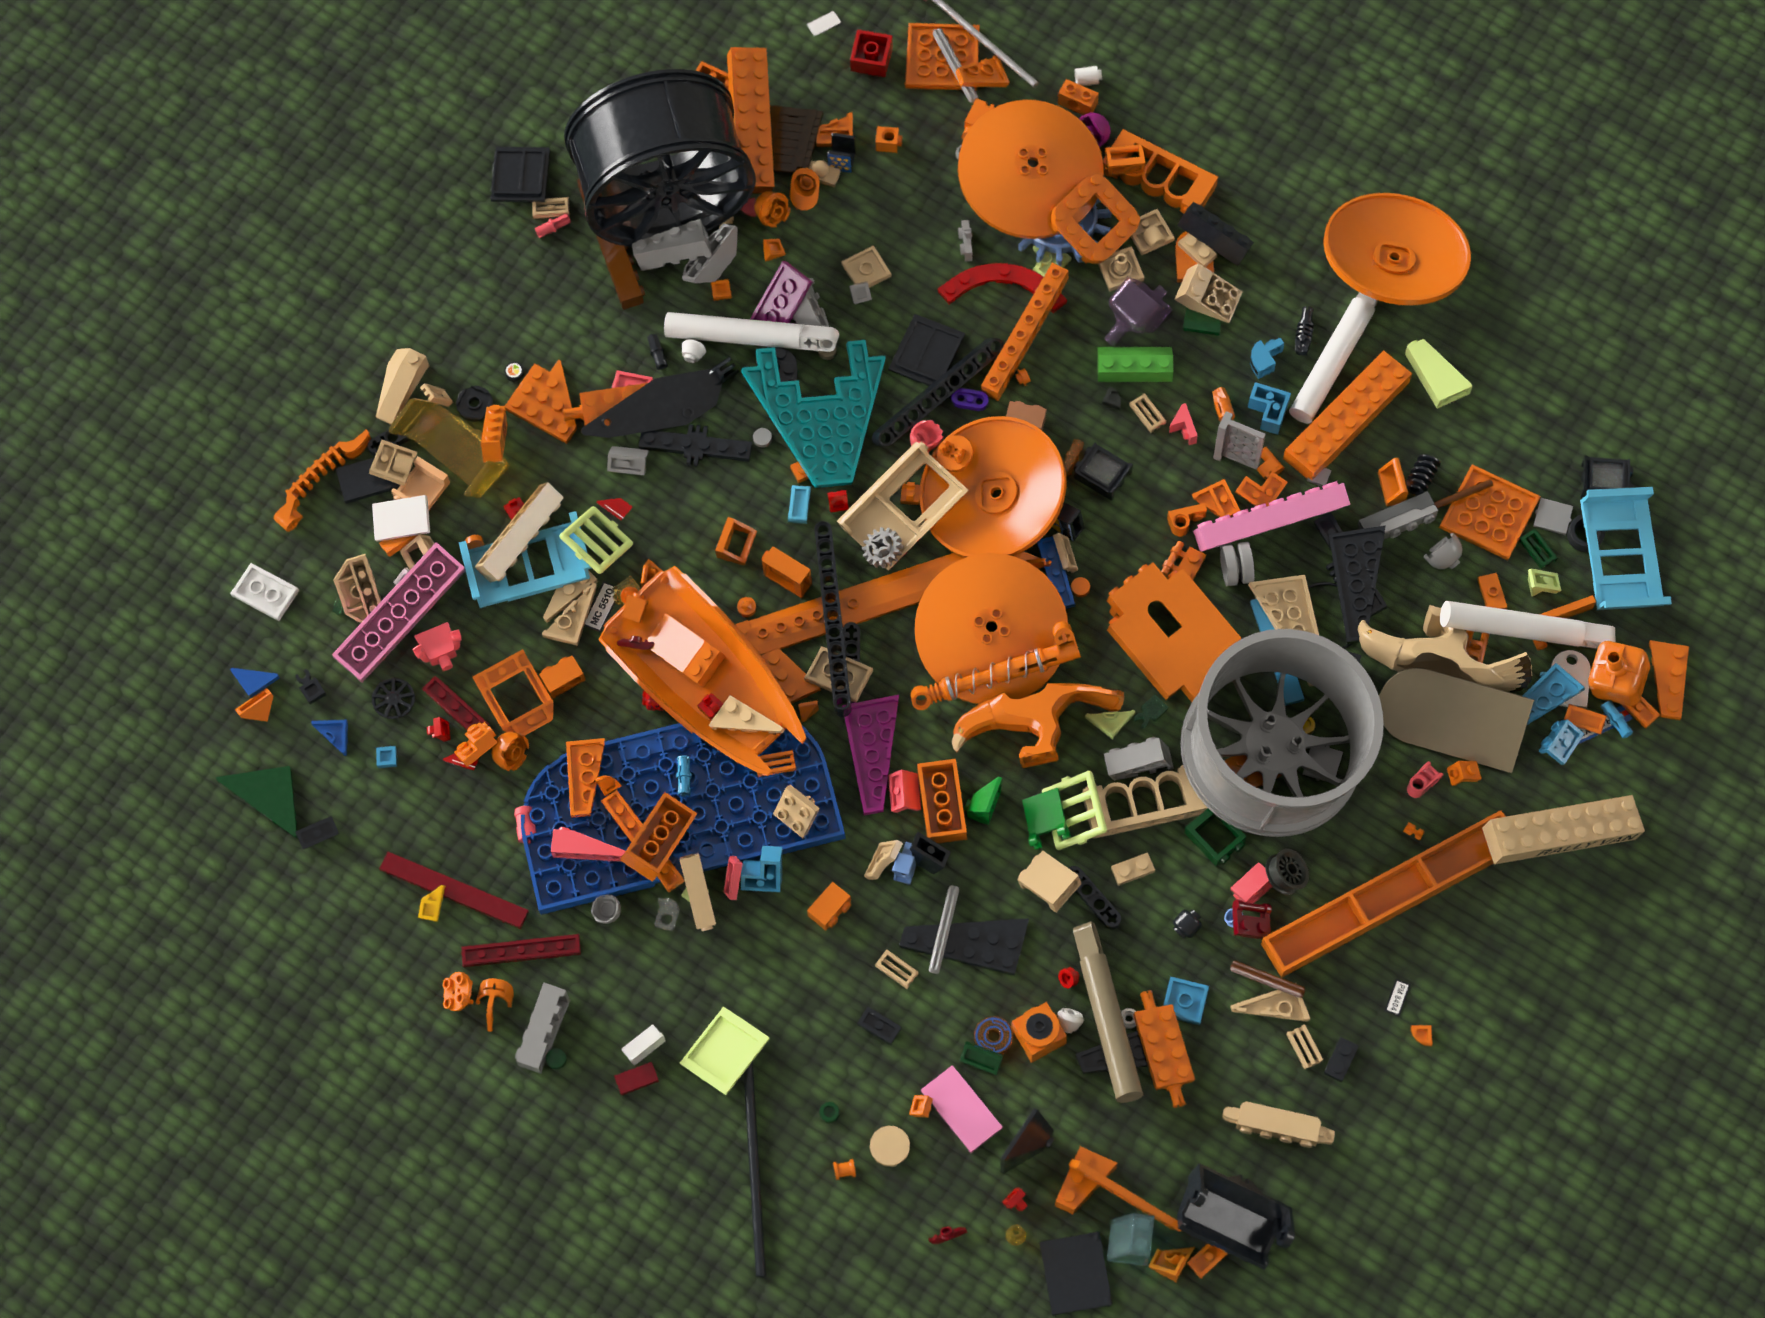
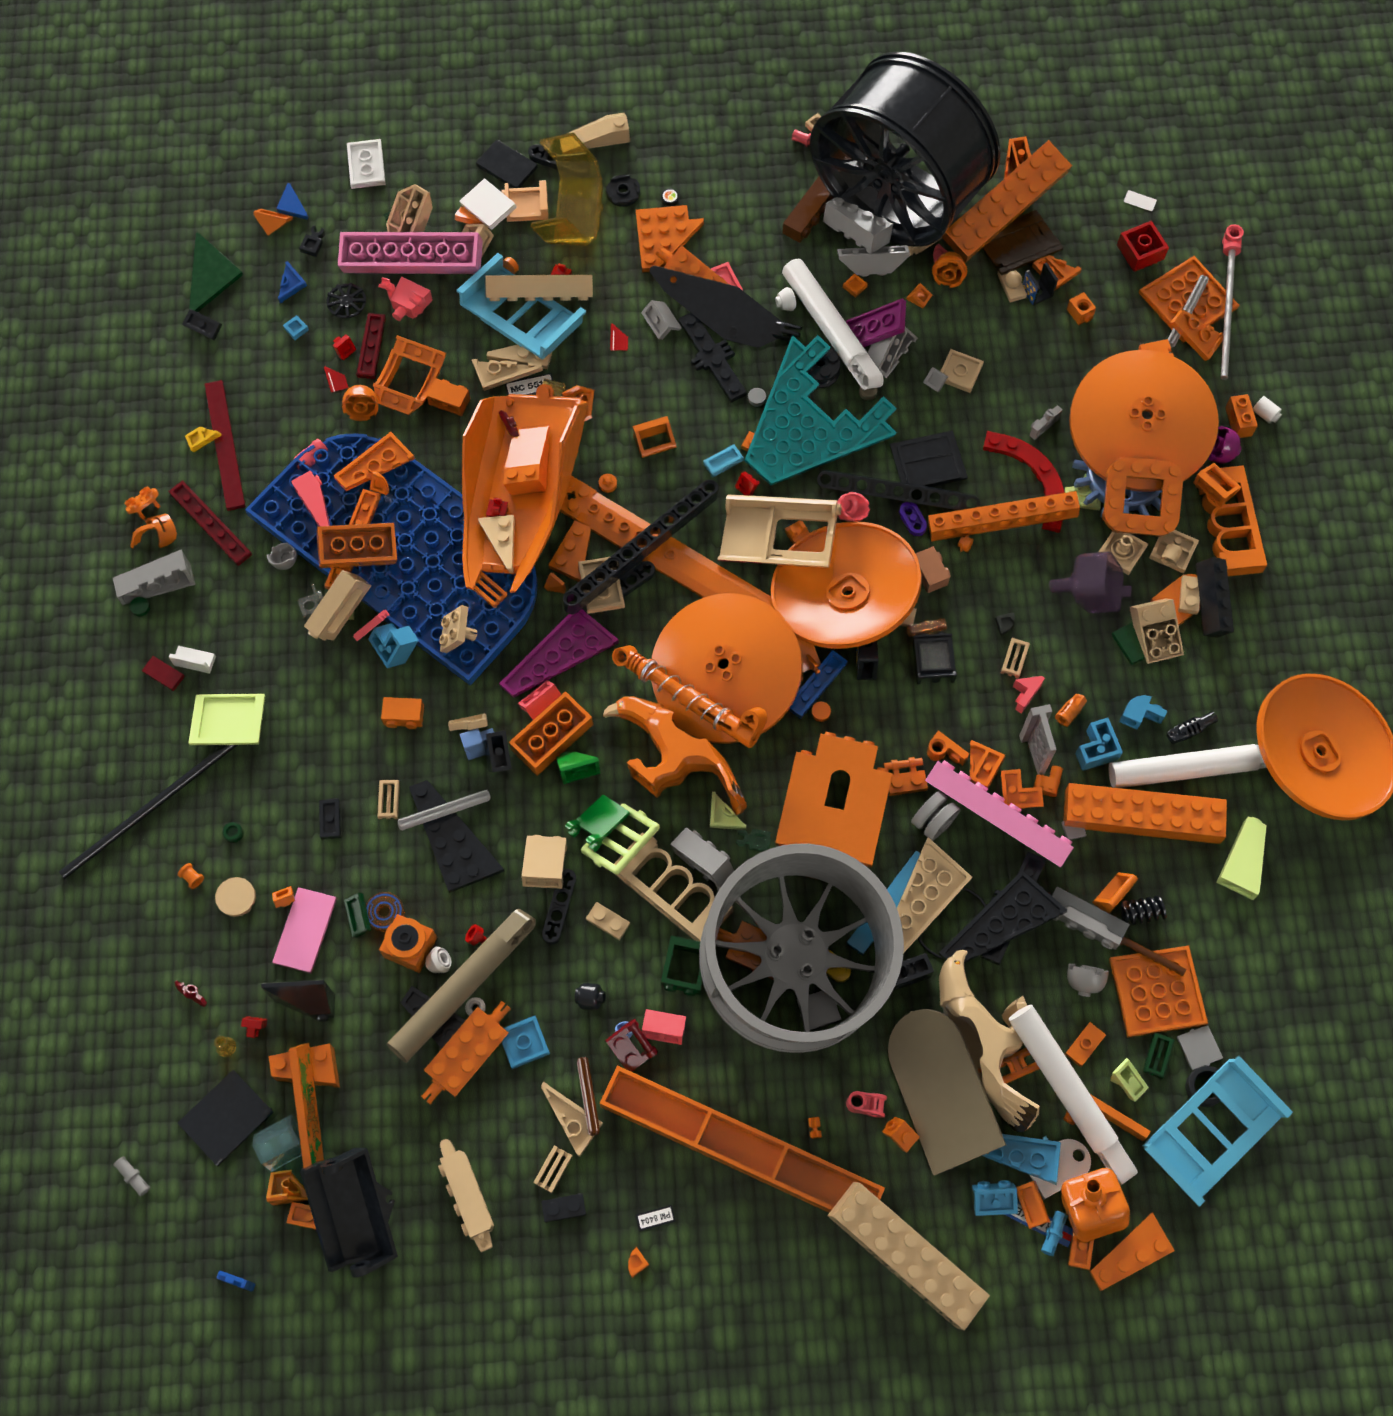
camera: 50 degrees right, 0 degrees up
orange piece [273,429,371,532] -> none
tan plate [369,440,417,486] -> none
tan tile [420,383,453,407] -> none
orange plate [454,722,498,767] -> none
orange brick [481,405,508,462] -> none
black piece [491,147,550,202] -> none
yellowish green bar [560,506,633,574] -> none
orange brick [621,593,648,623] -> none
black axle [647,334,668,370] -> none
dark azure pin [676,755,692,796] -> none
orange window [762,546,812,599] -> none
orange piece [790,168,820,211] -> none
light grey gear [862,527,903,568] -> none
orange plate [937,435,974,473] -> none
tan tile [1053,533,1078,573] -> none
bright green slope [1097,347,1173,382] -> none
pearl dark grey wheel [1265,849,1309,895] -> none
window [1580,455,1633,498] -> none

